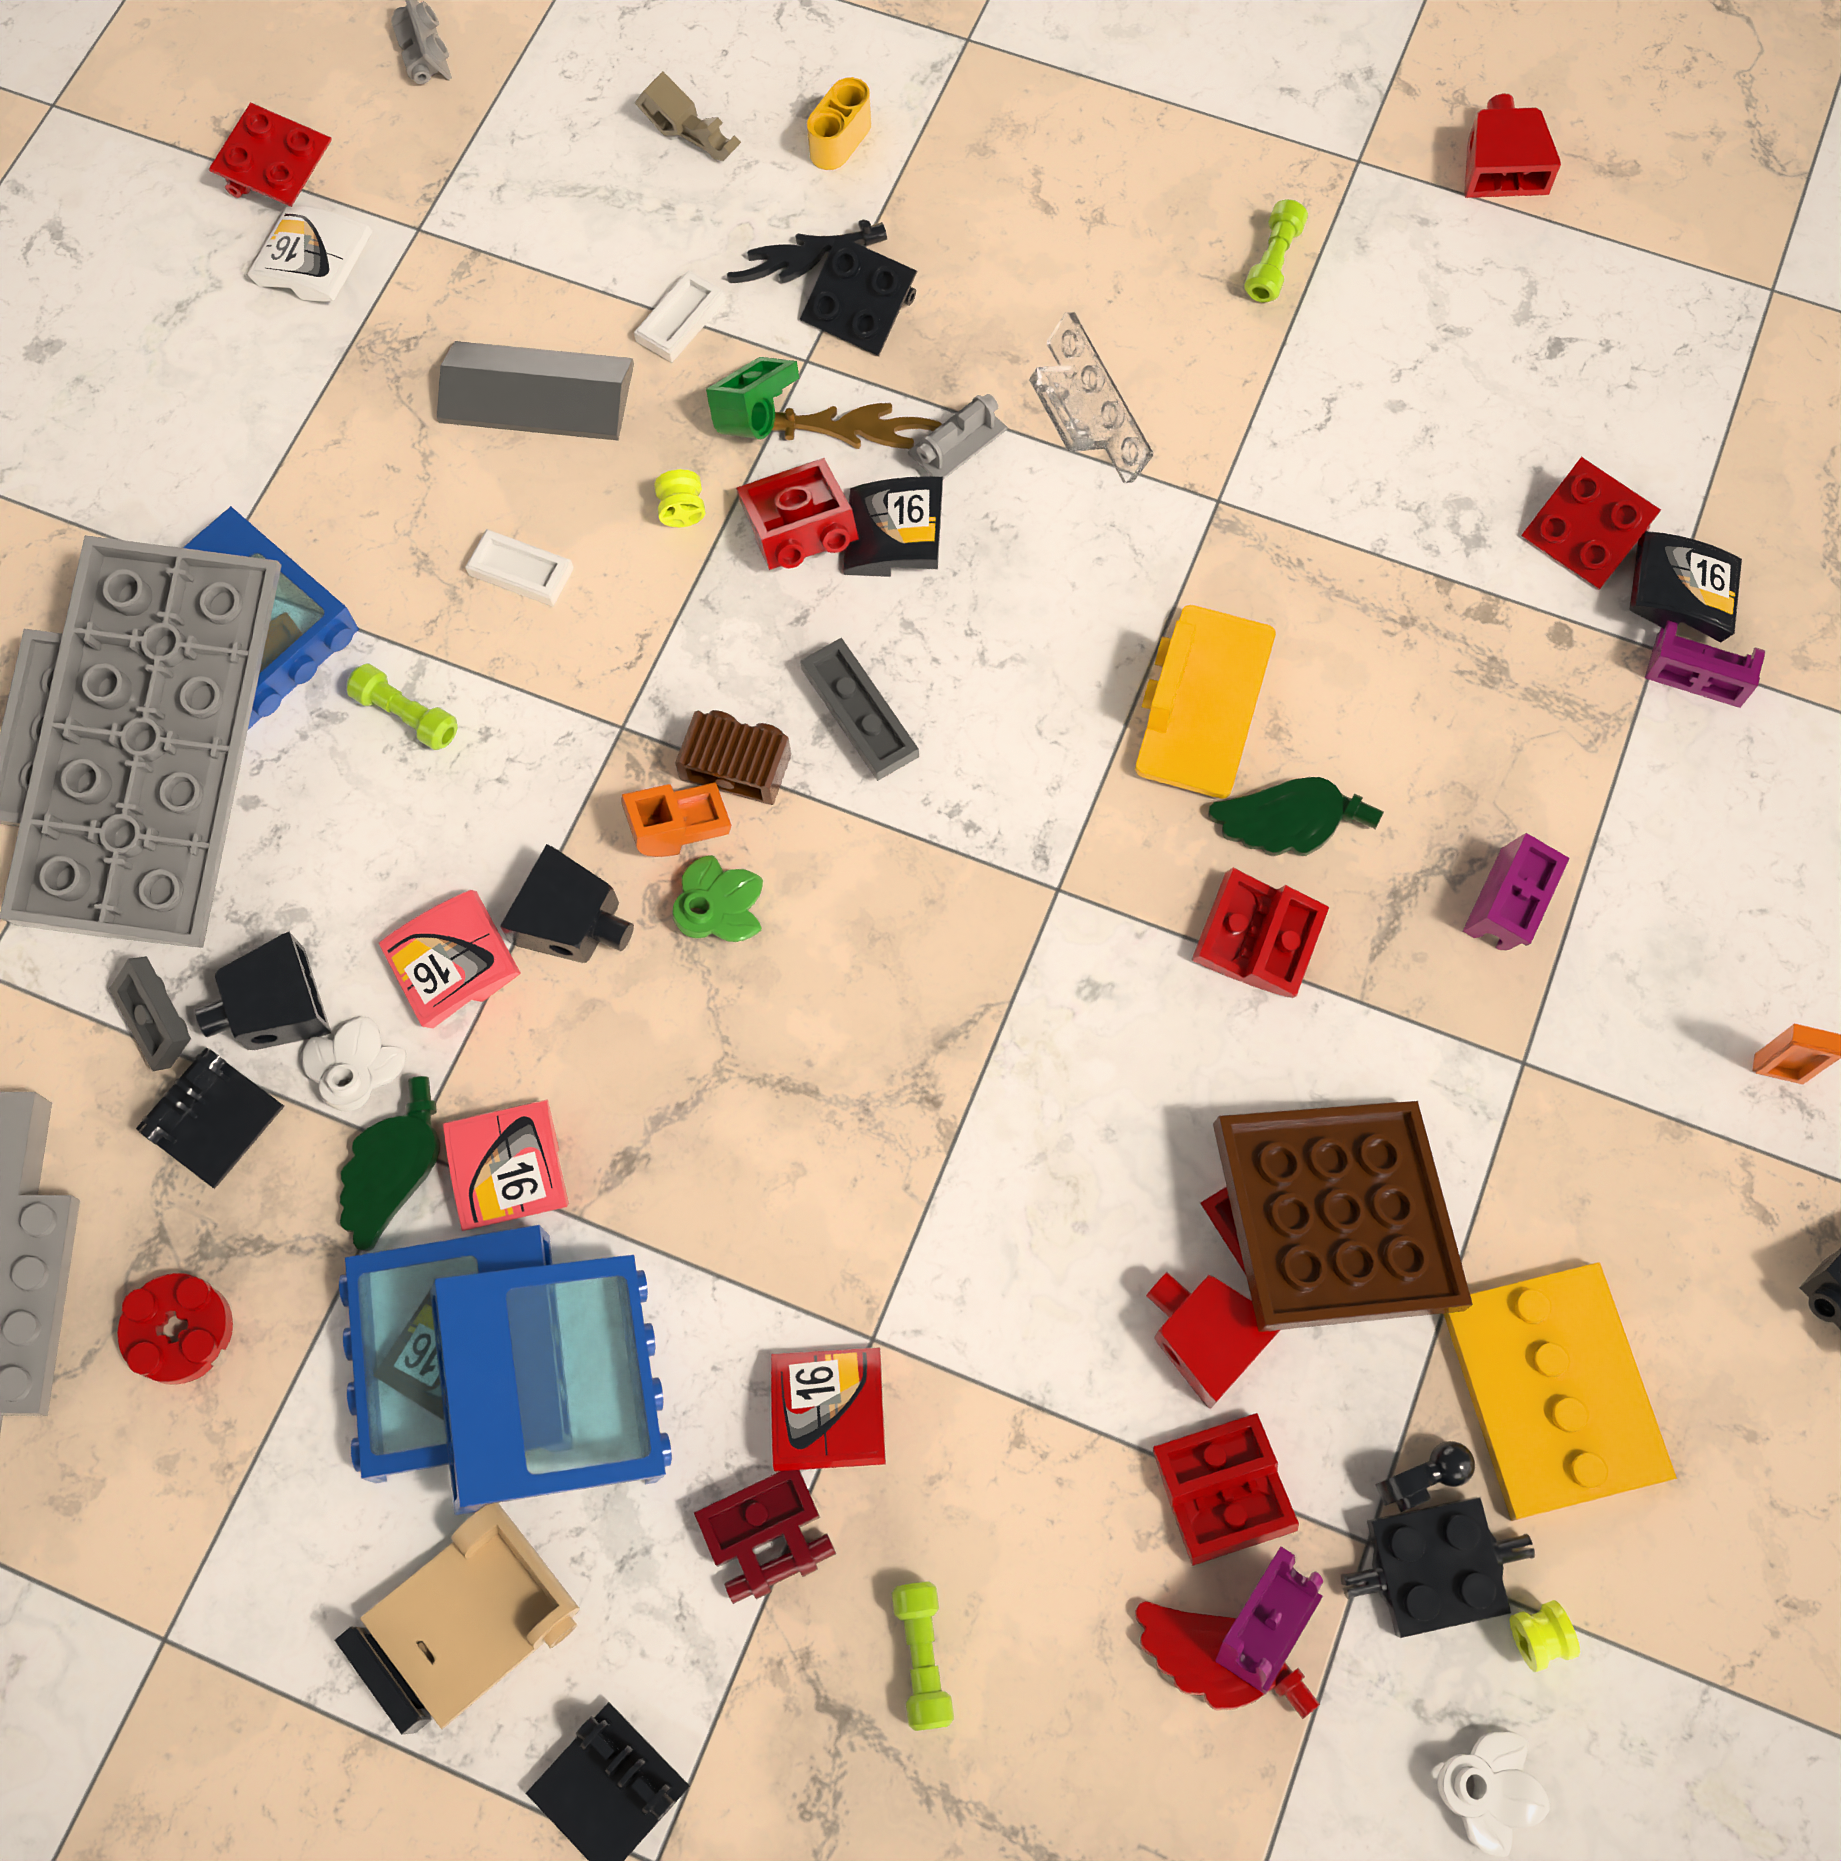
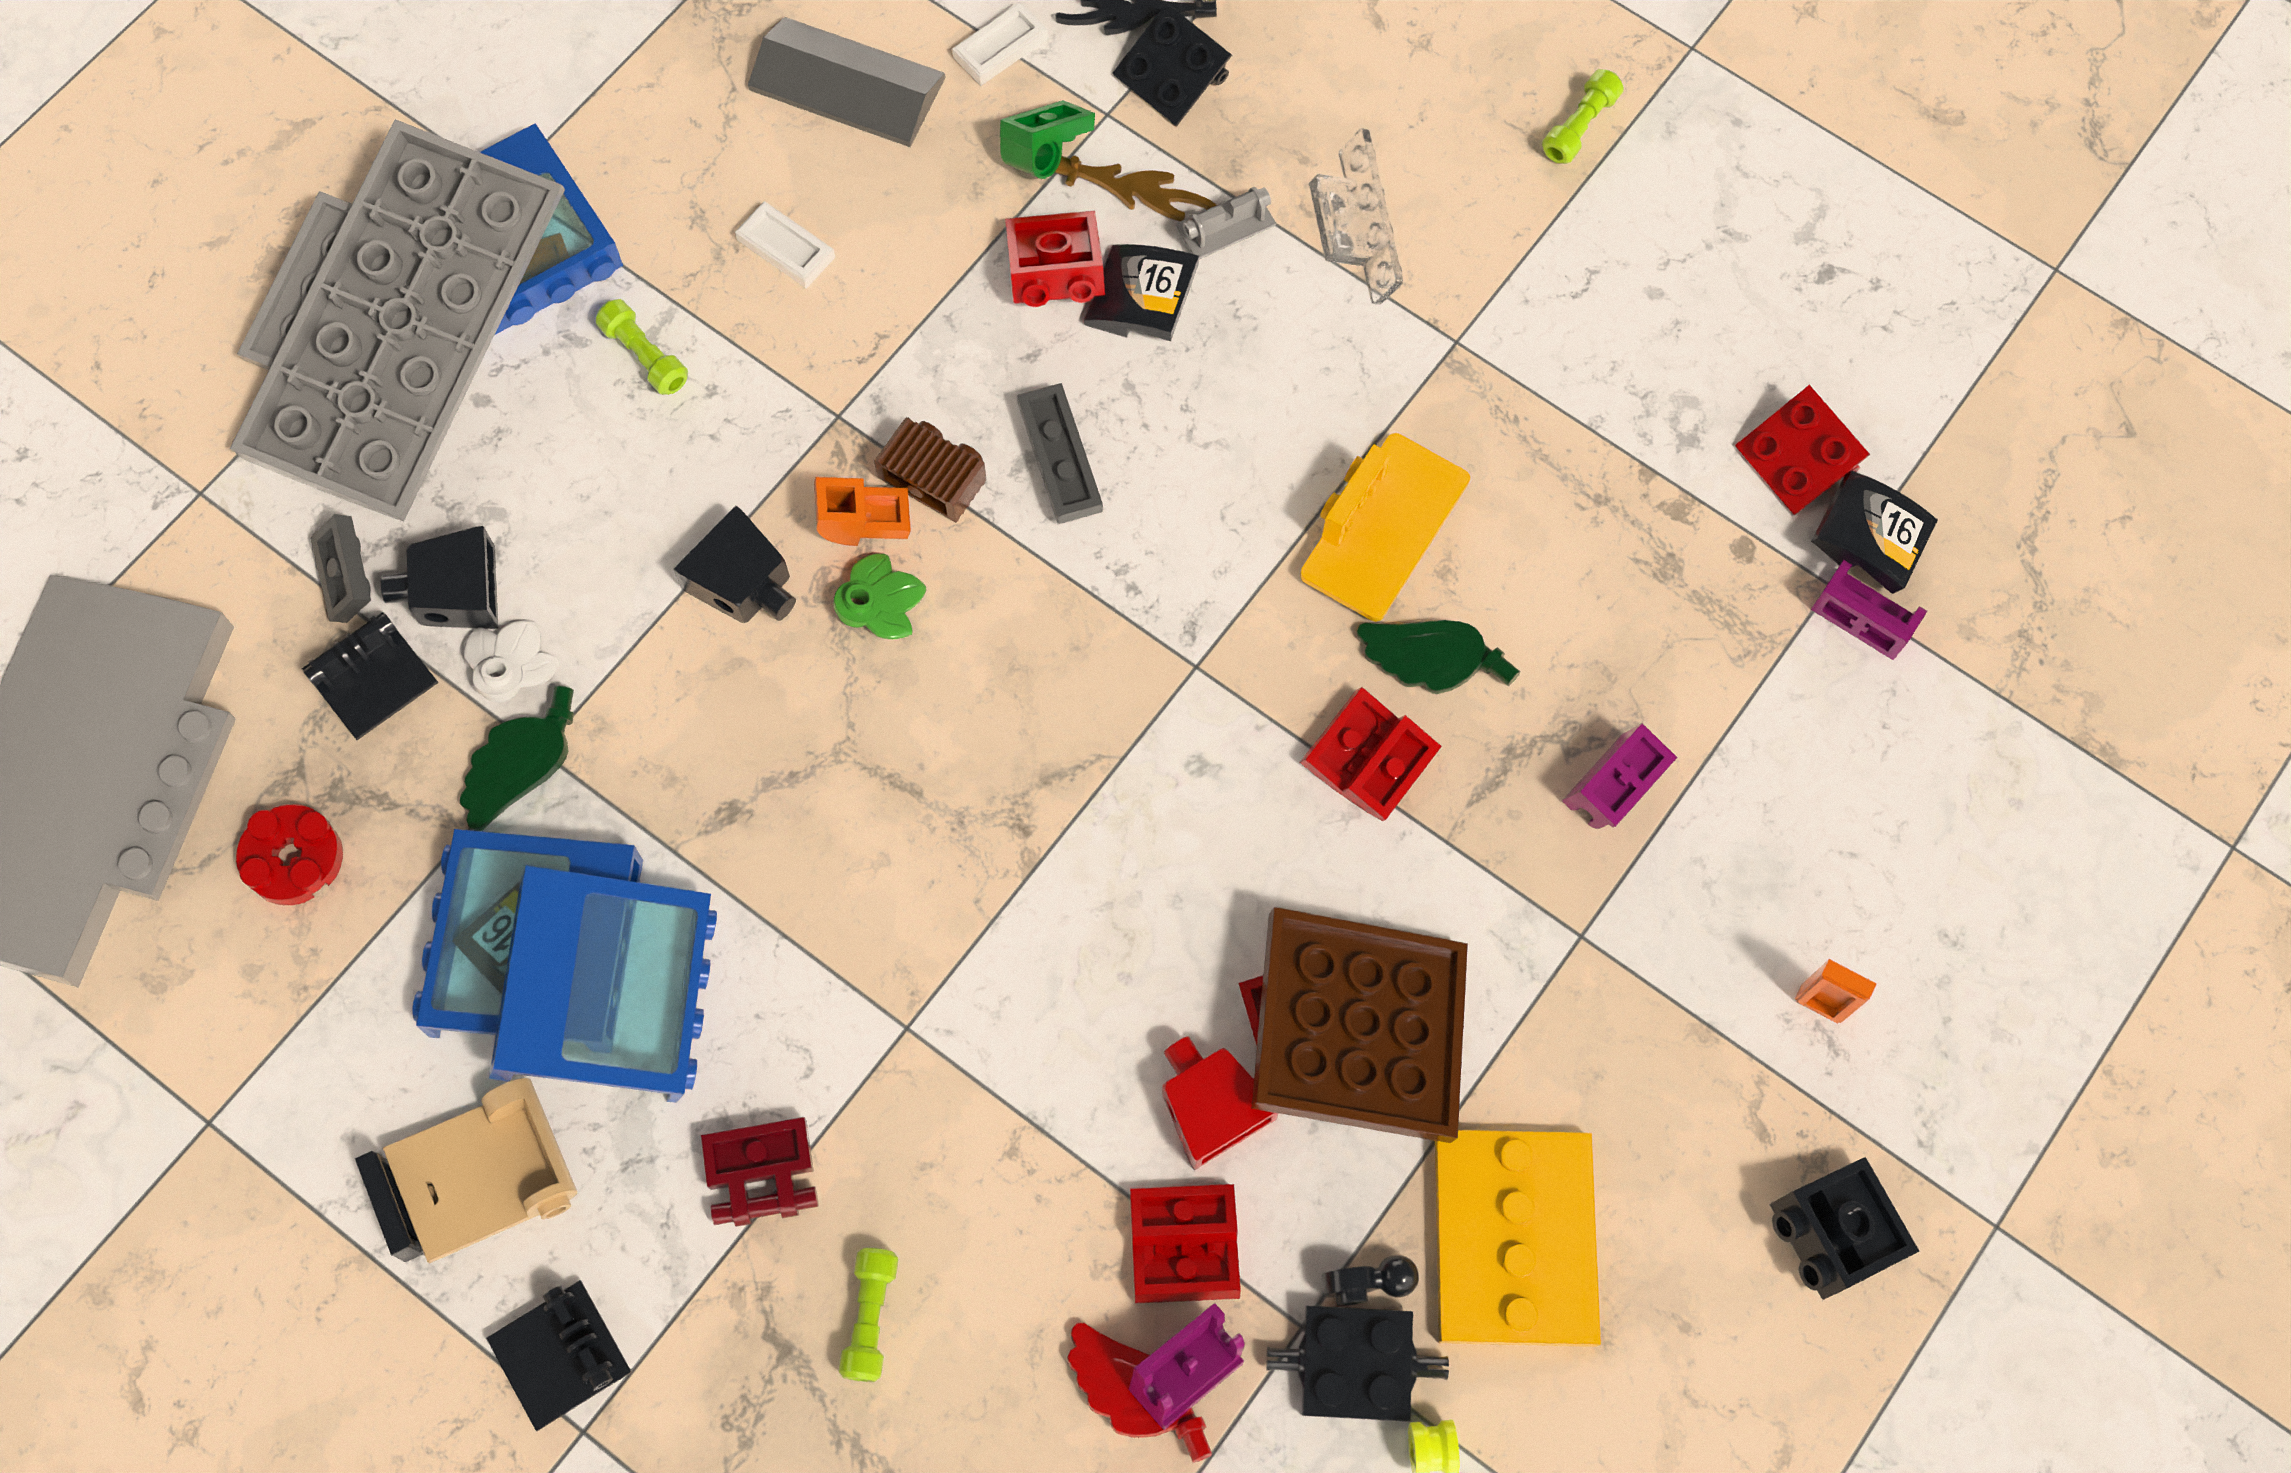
camera: 10 degrees right, 0 degrees up
coral slope [379,890,521,1028] -> none
slope [443,1099,569,1231] -> none
neon yellow wheel [654,469,706,528] -> none
red slope [771,1347,886,1471] -> none
red torso [1464,93,1561,198] -> none

